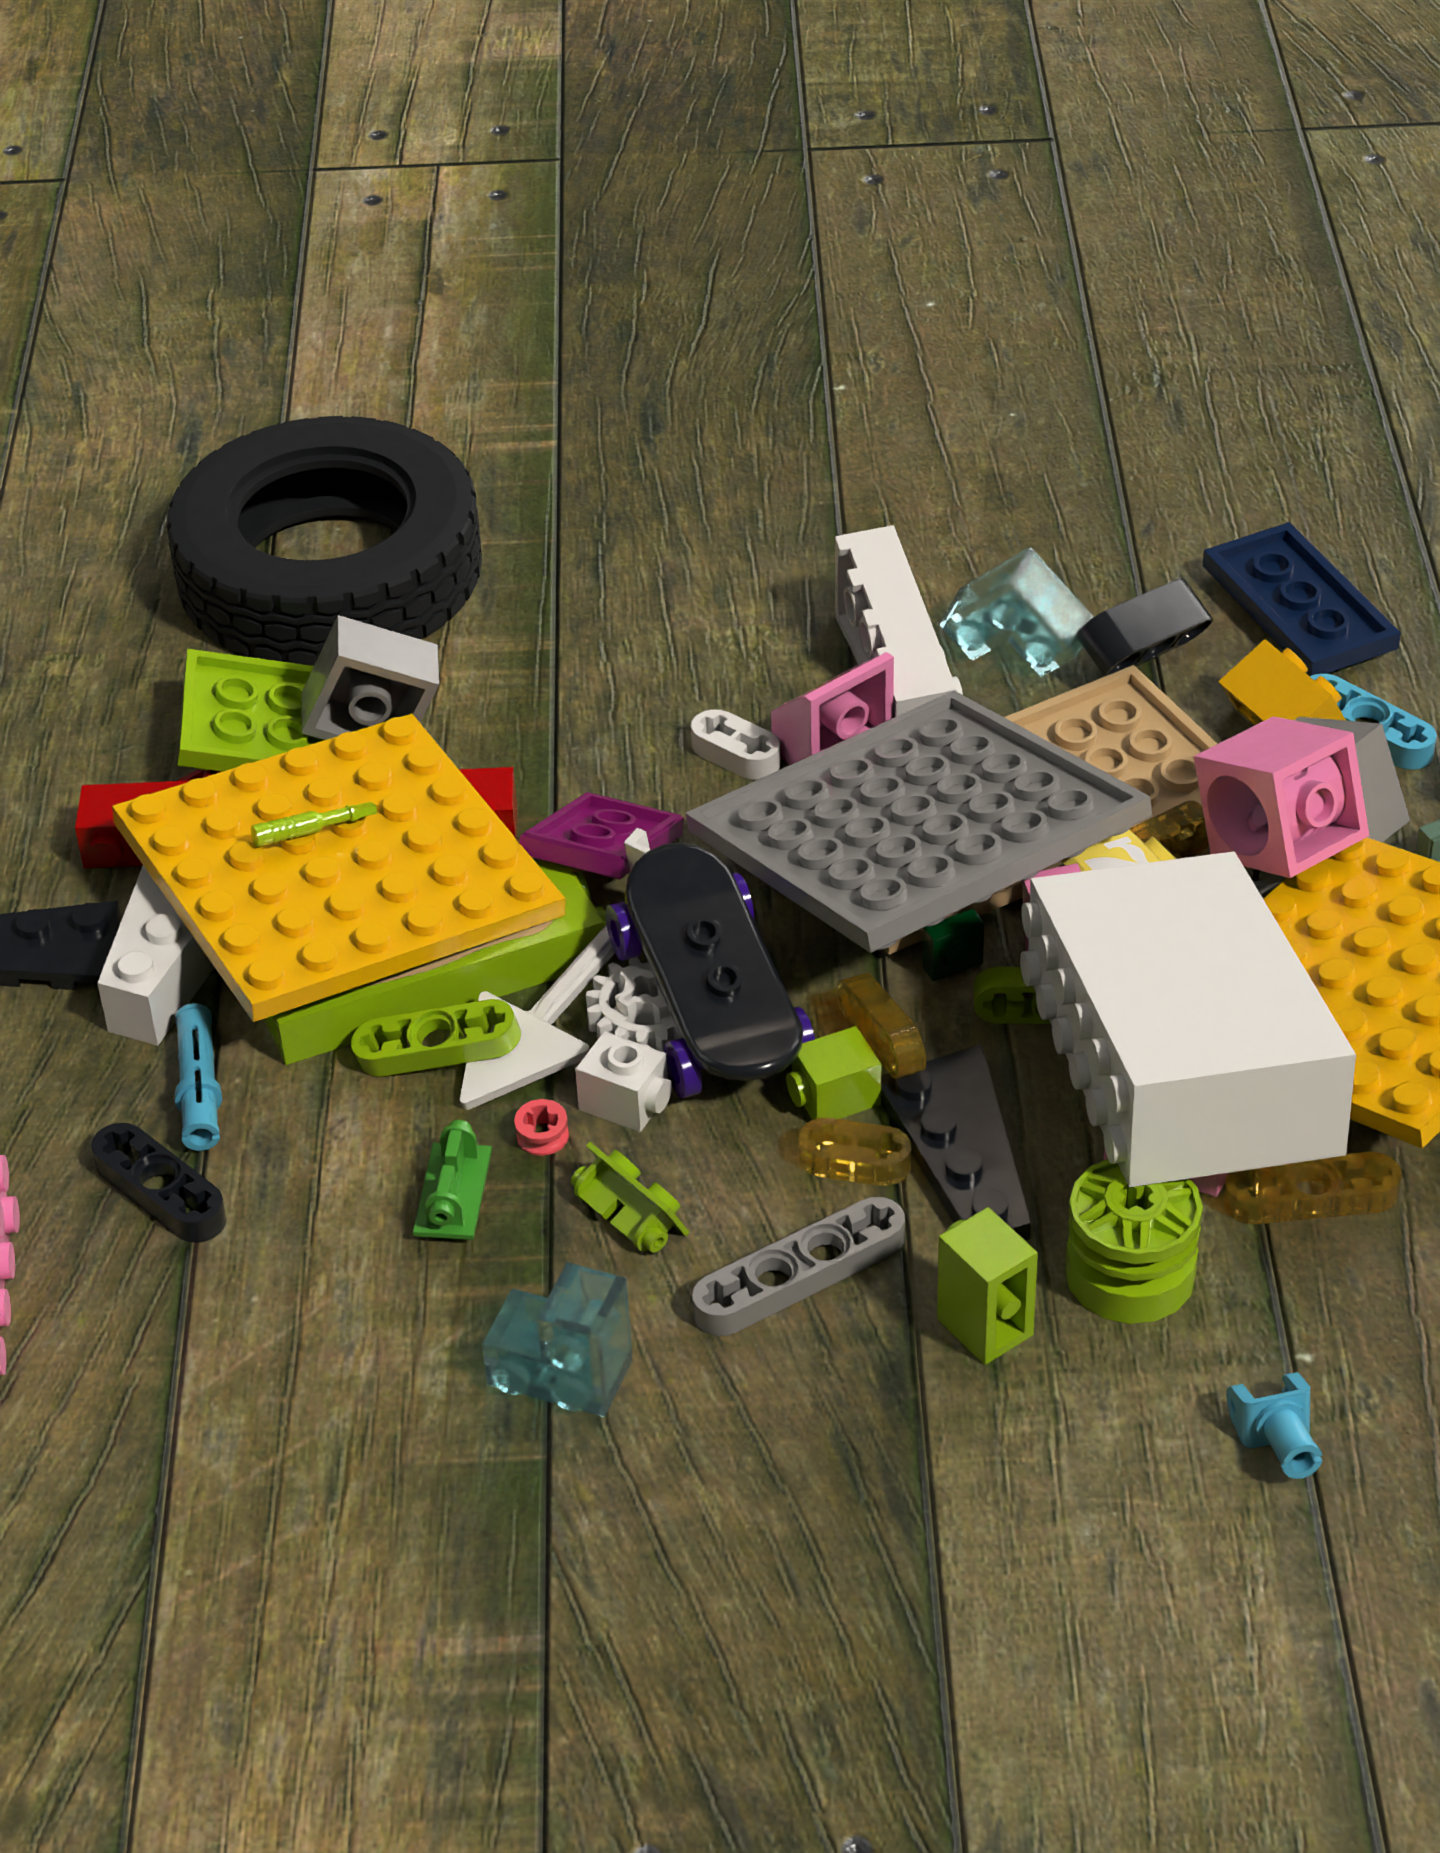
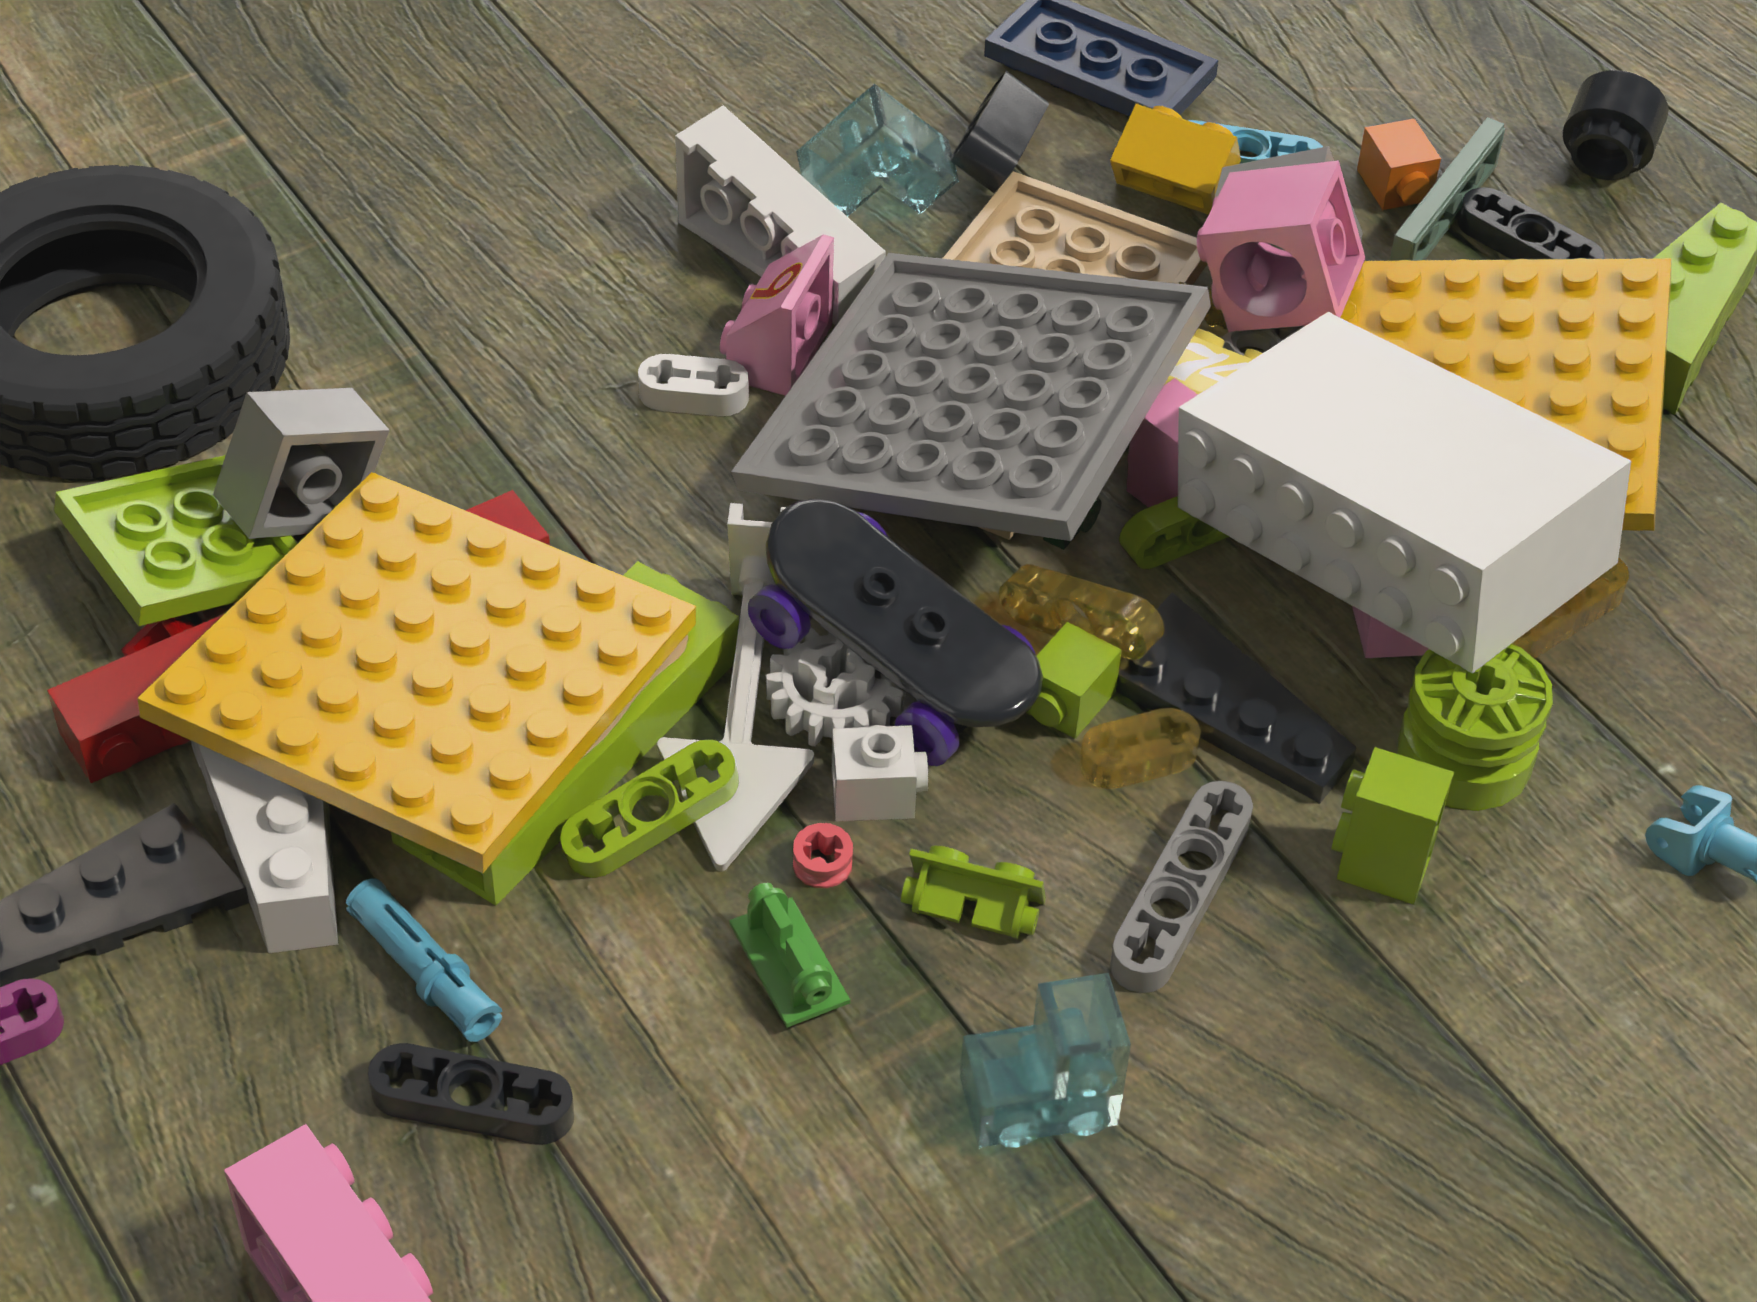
camera: 35 degrees left, 5 degrees up
lime piece [251,802,377,847] -> none
magenta tile [519,792,684,879] -> none

